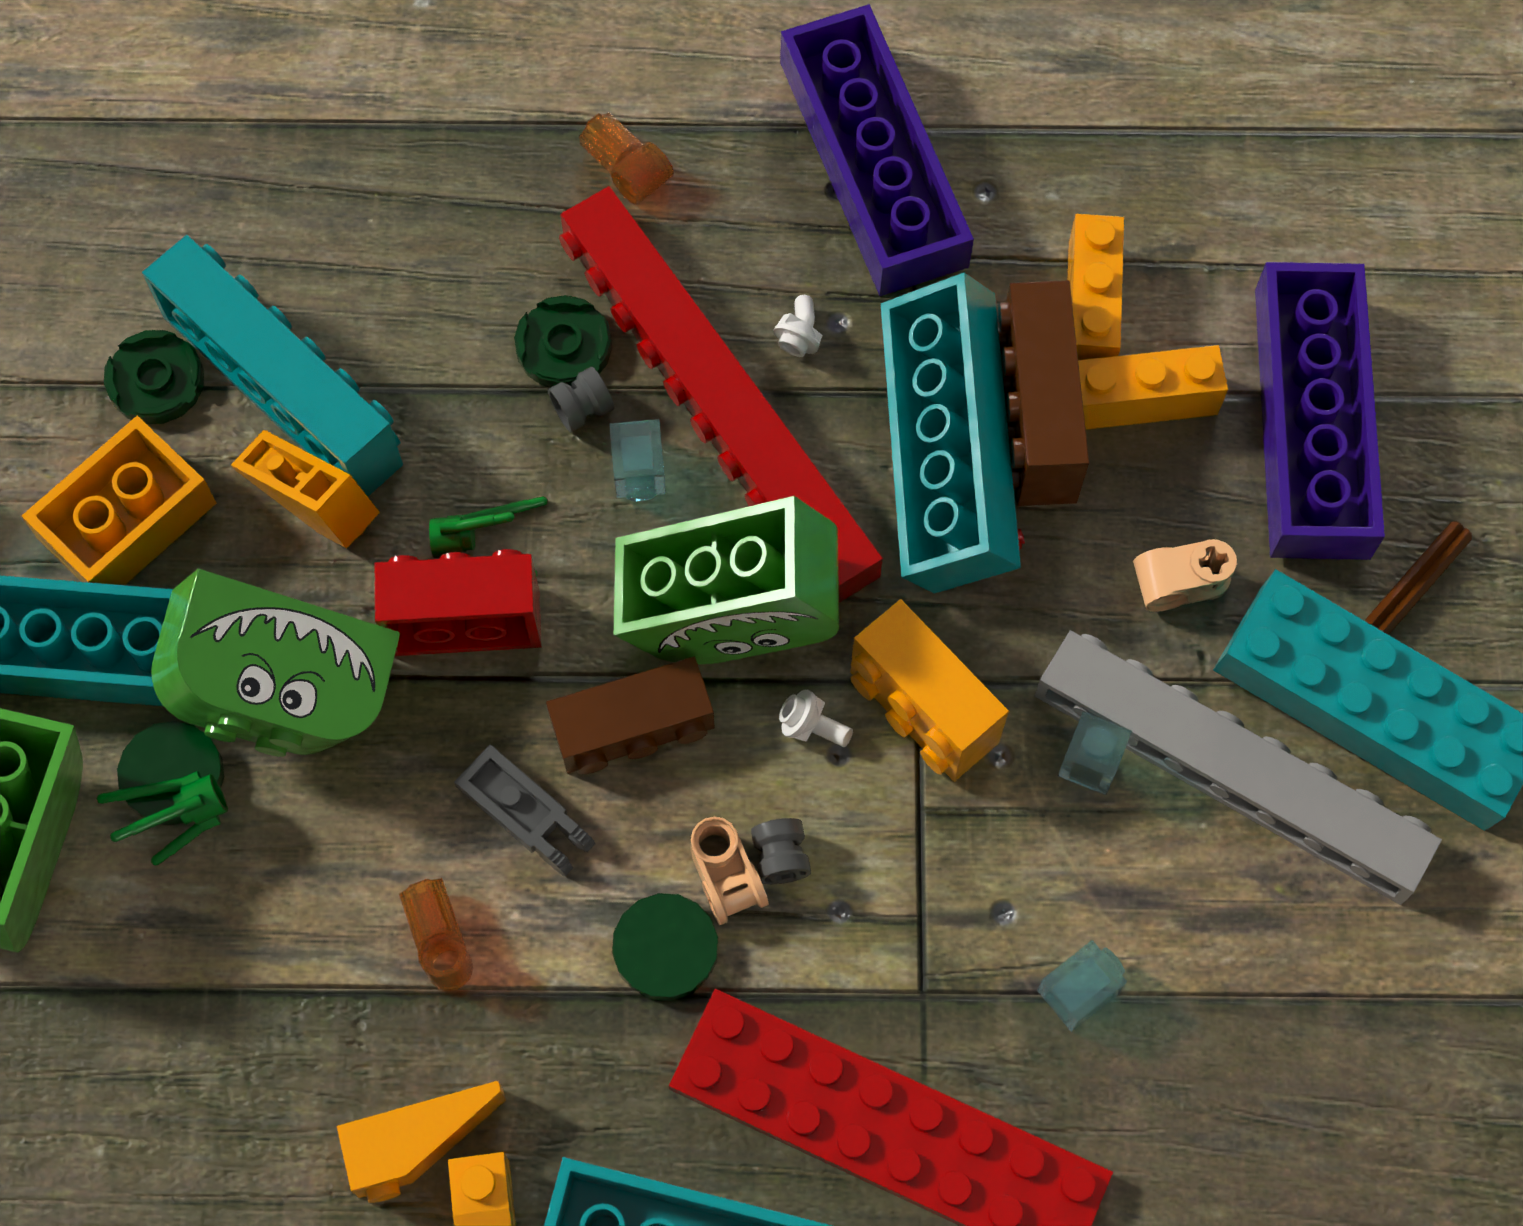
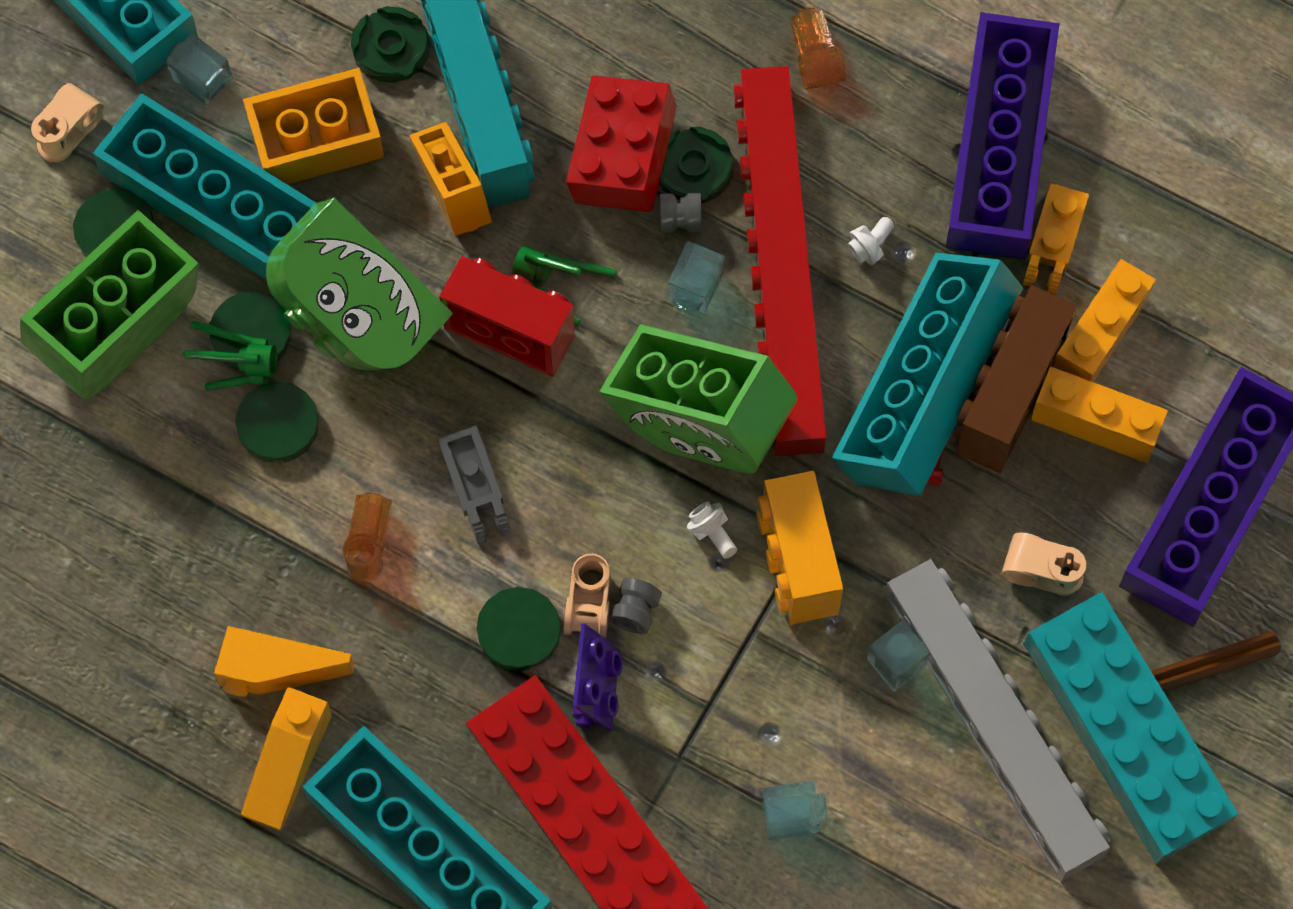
camera: 30 degrees right, 0 degrees up
reddish brown brick [546,656,715,775] -> none
none -> dark green tile [235,382,319,463]
none -> red brick [566,75,677,213]
none -> dark purple hinge [572,624,622,731]
none -> light orange hinge [1023,183,1089,294]

